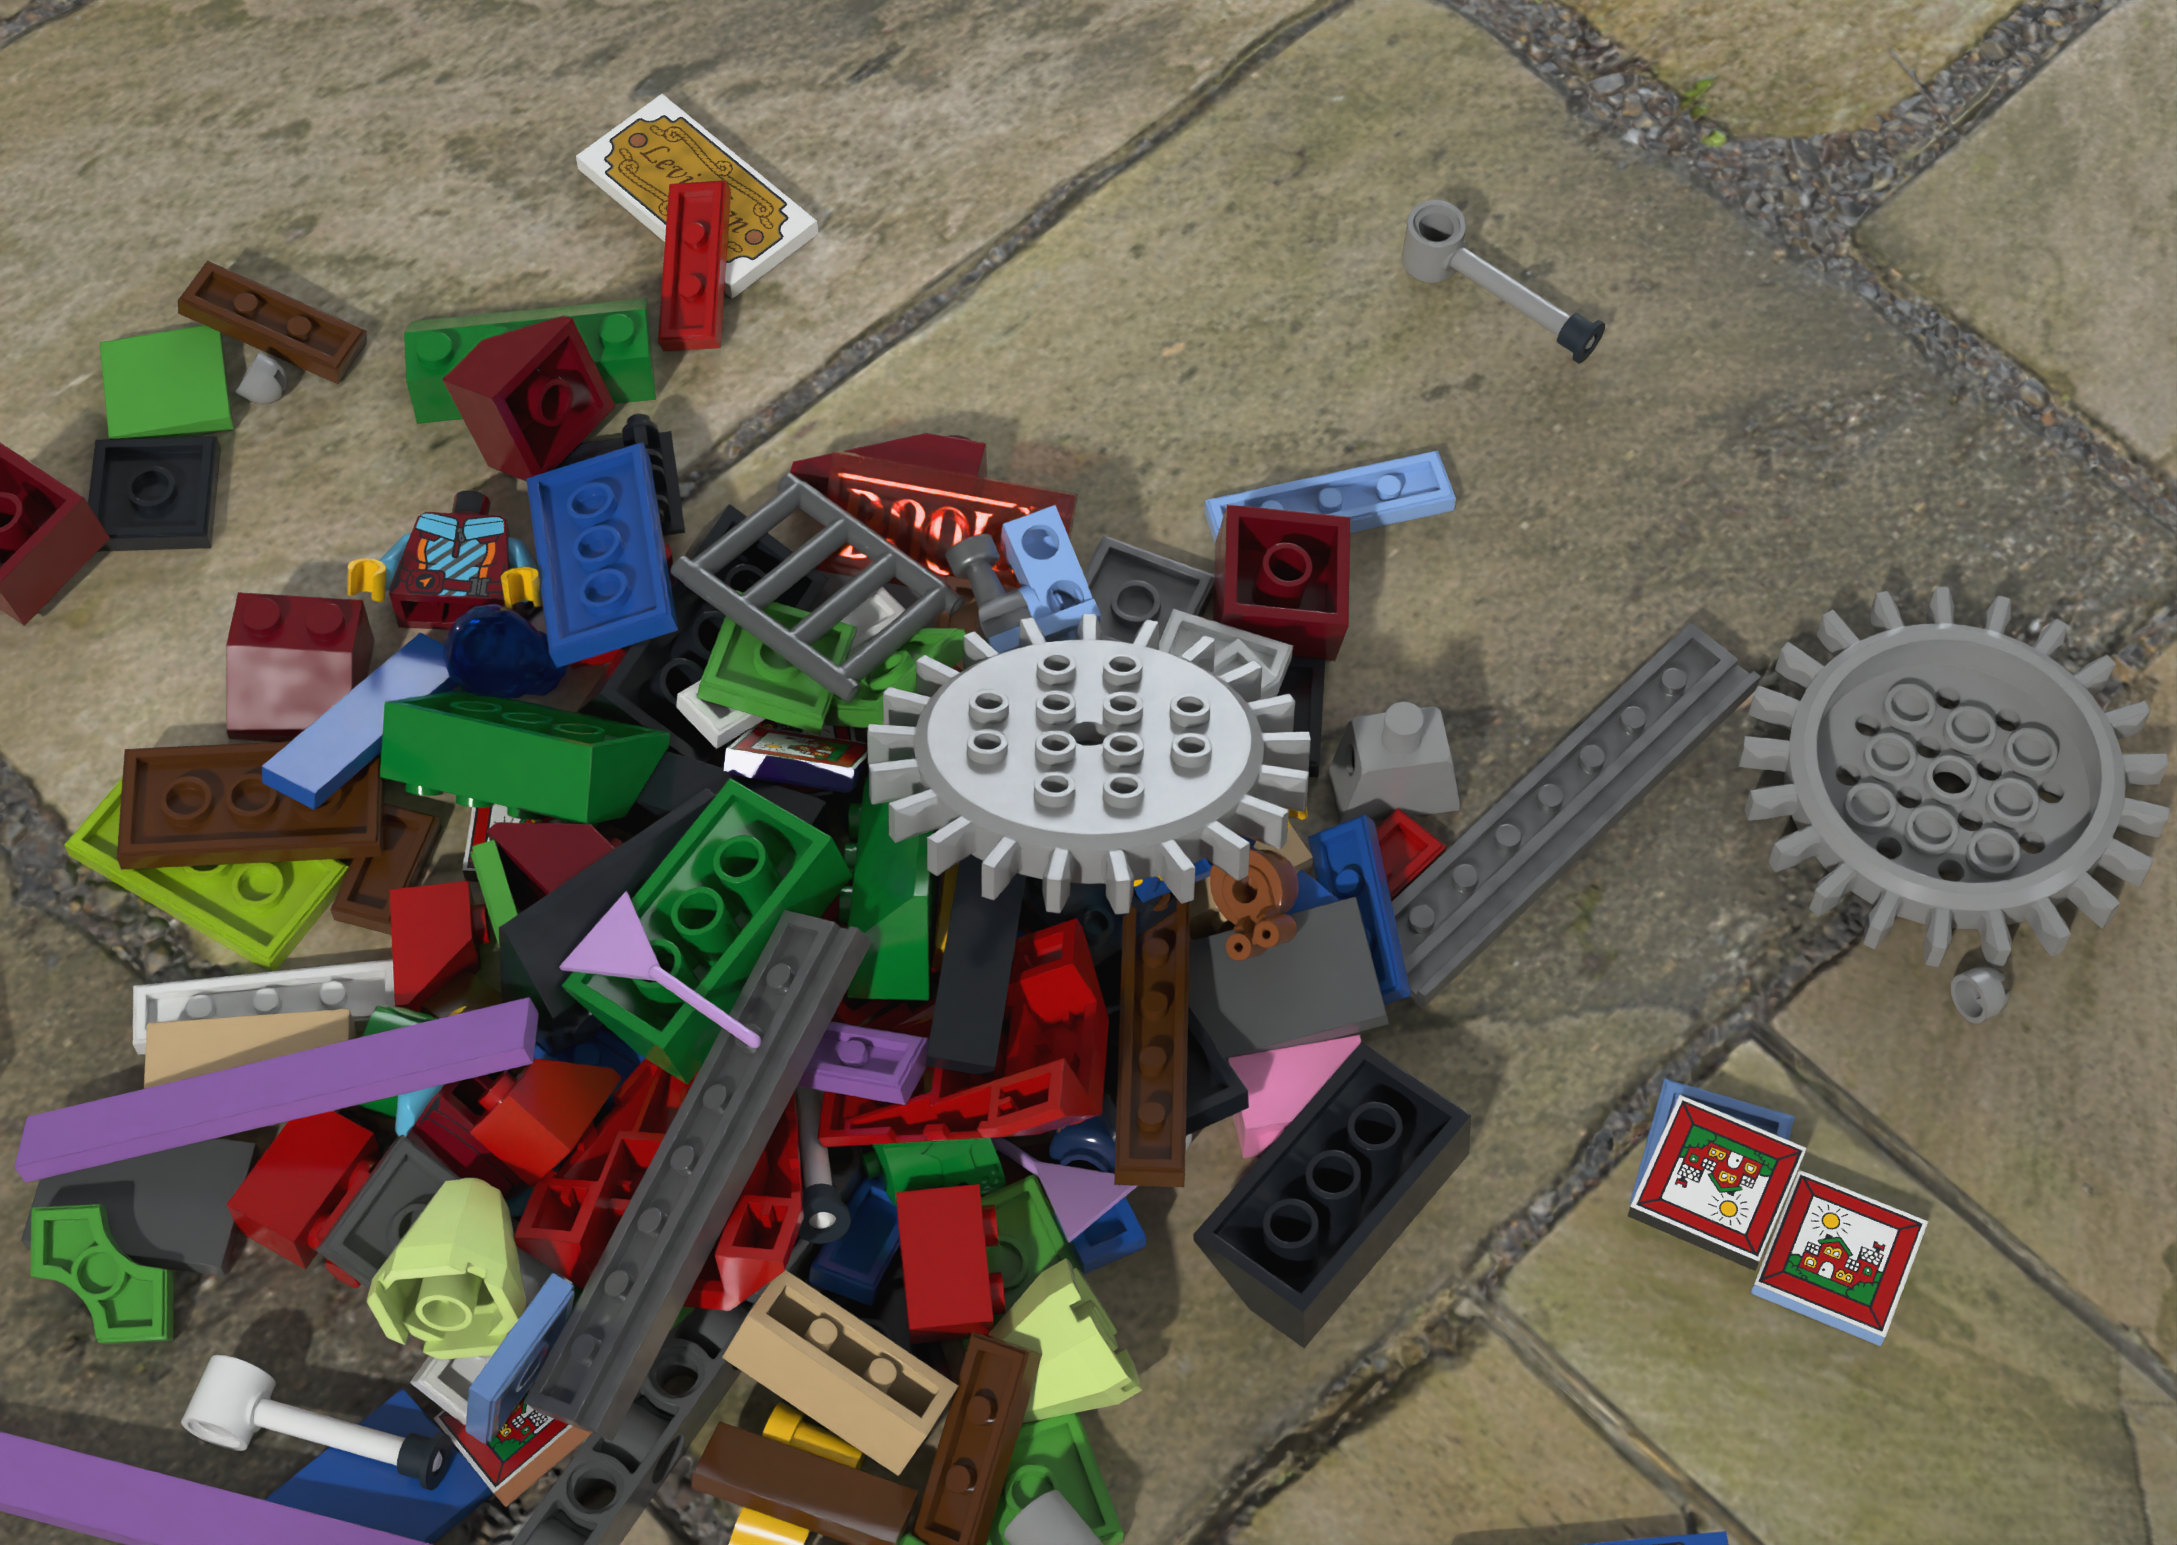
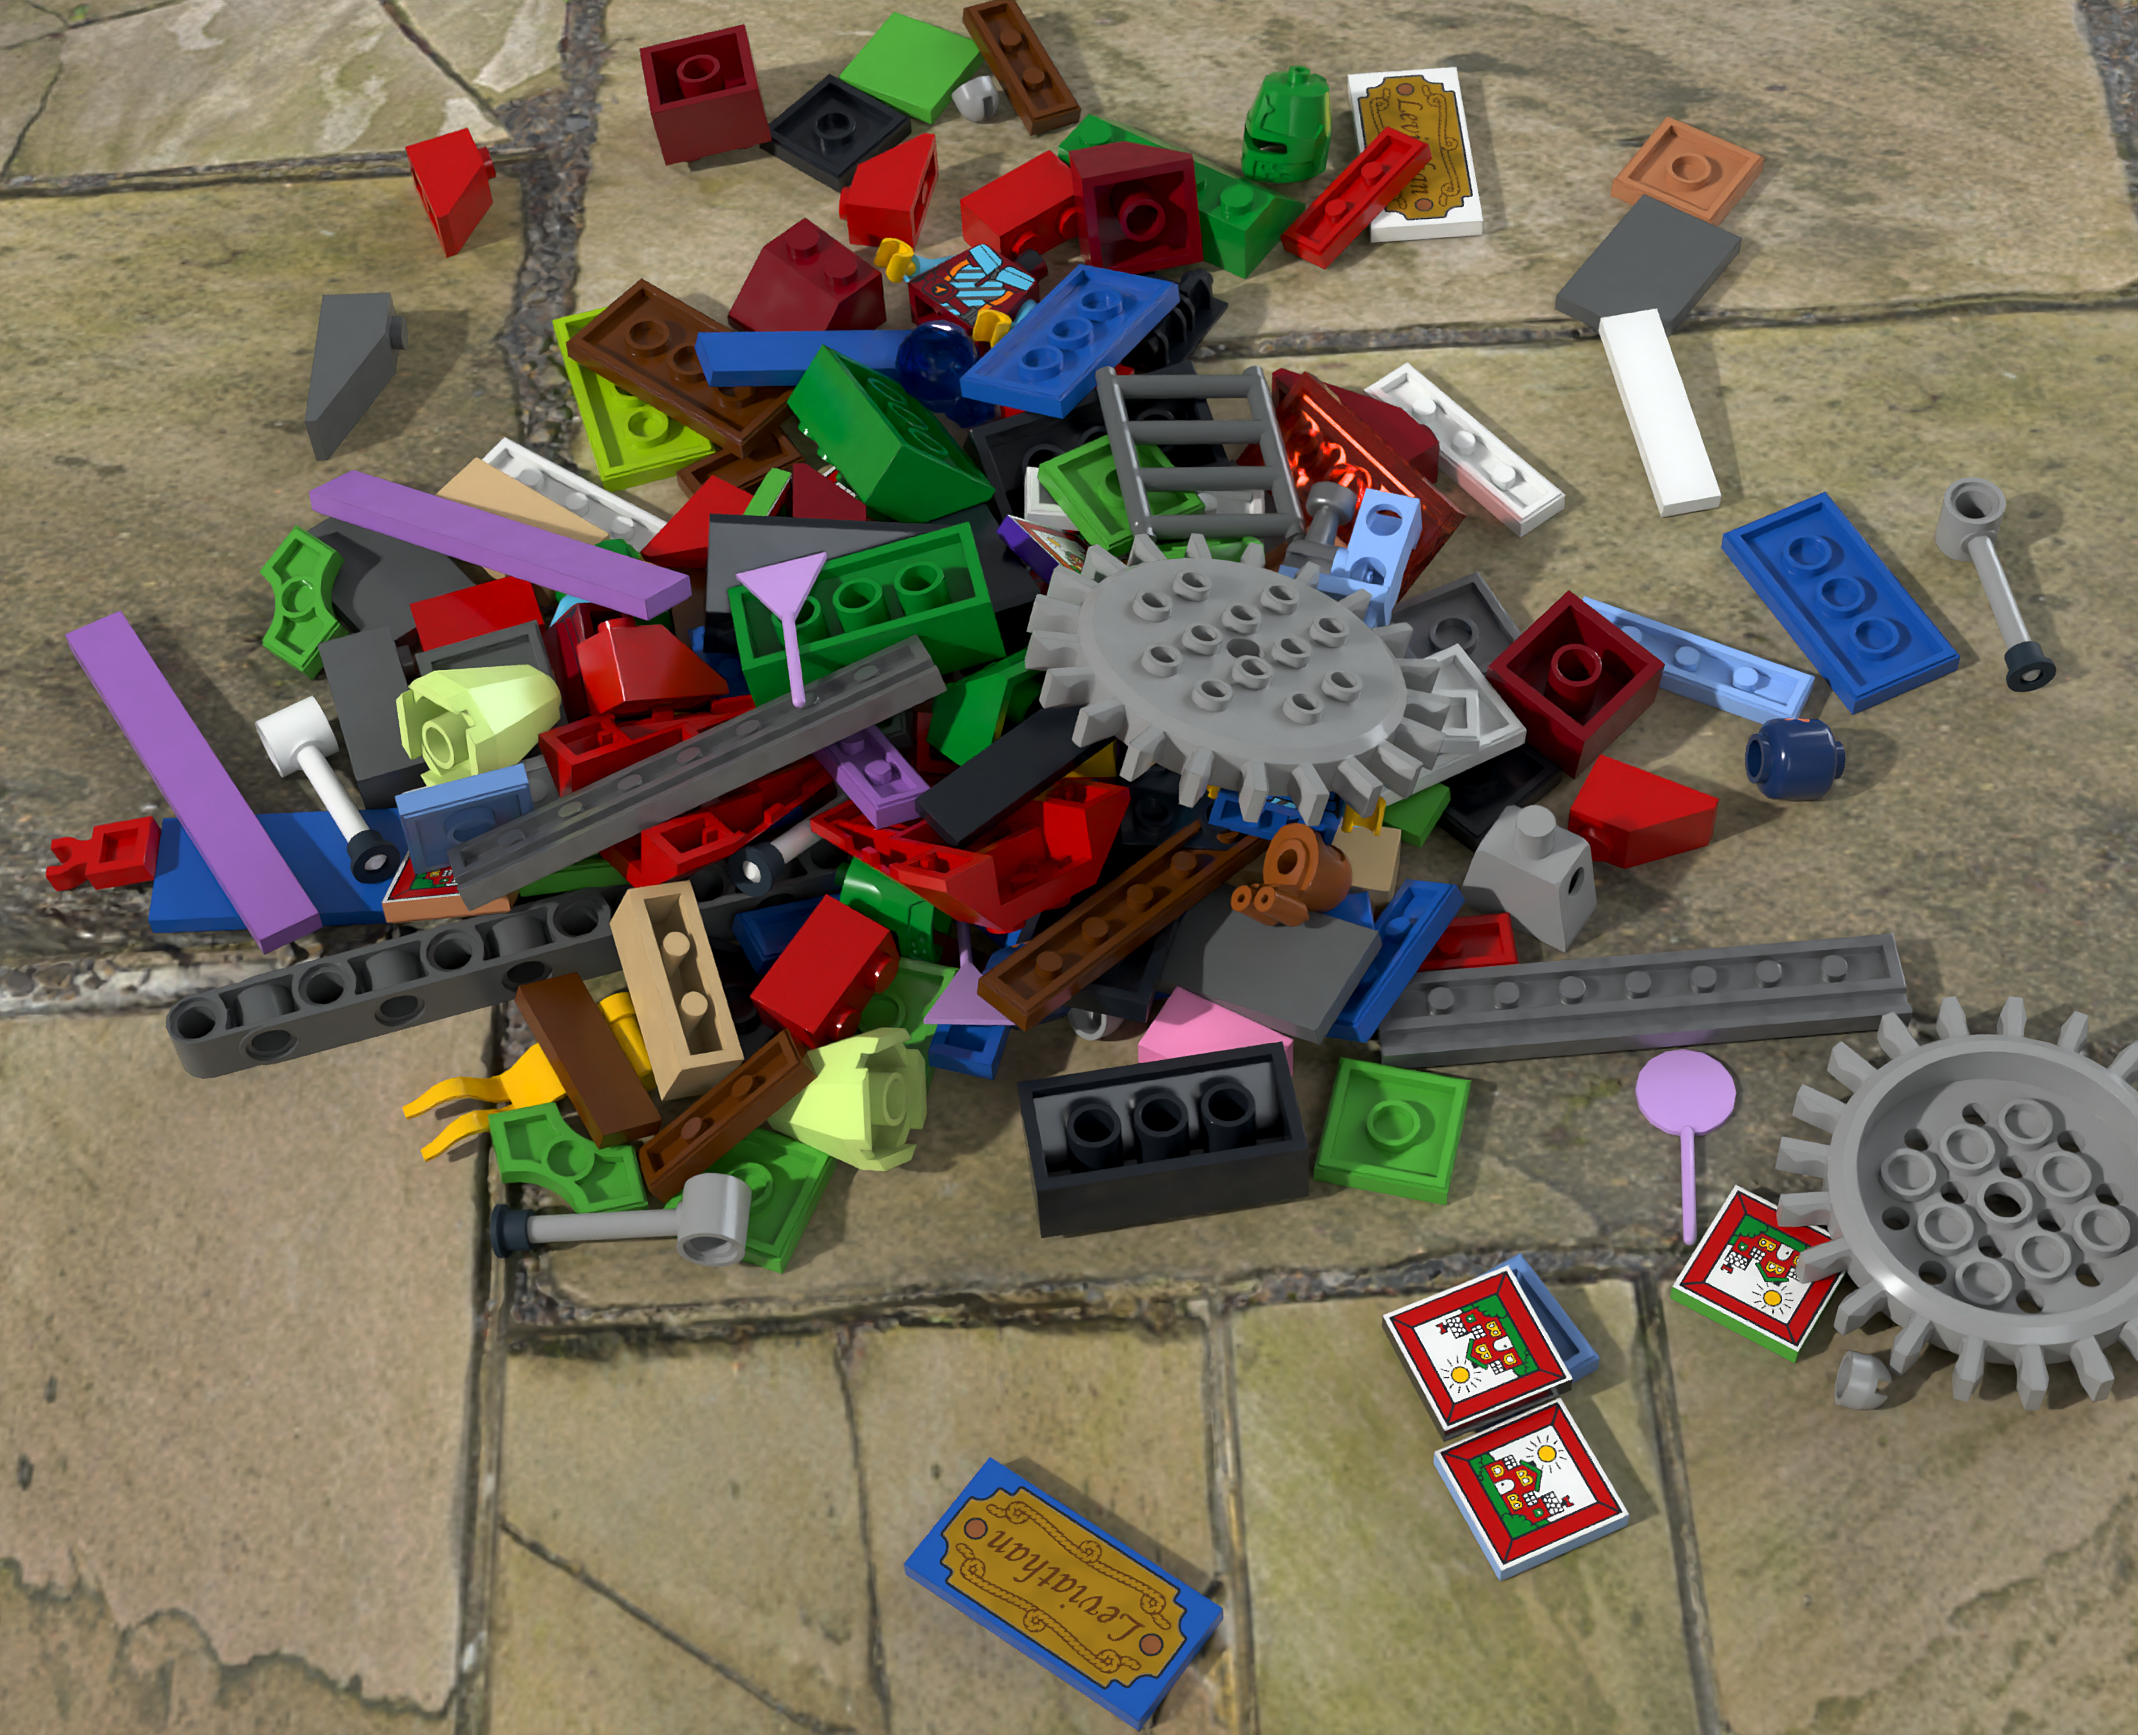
camera: 45 degrees right, 5 degrees down
none -> dark grey brick [318,624,430,809]
none -> red slope [839,133,939,251]
none -> red brick [960,149,1078,261]
none -> green helmet [1241,65,1332,183]
none -> bright green tile [1314,1057,1471,1205]
none -> white tile [1364,362,1566,538]
none -> dark grey tile [1555,194,1742,339]
none -> red slope [1567,754,1719,869]
none -> white tile [1598,308,1721,517]
none -> nougat tile [1611,116,1765,227]
none -> lavender piece [1635,1049,1736,1246]
none -> tile [1670,1185,1848,1363]
none -> blue tile [1721,492,1961,715]
none -> dark blue head [1745,718,1845,800]

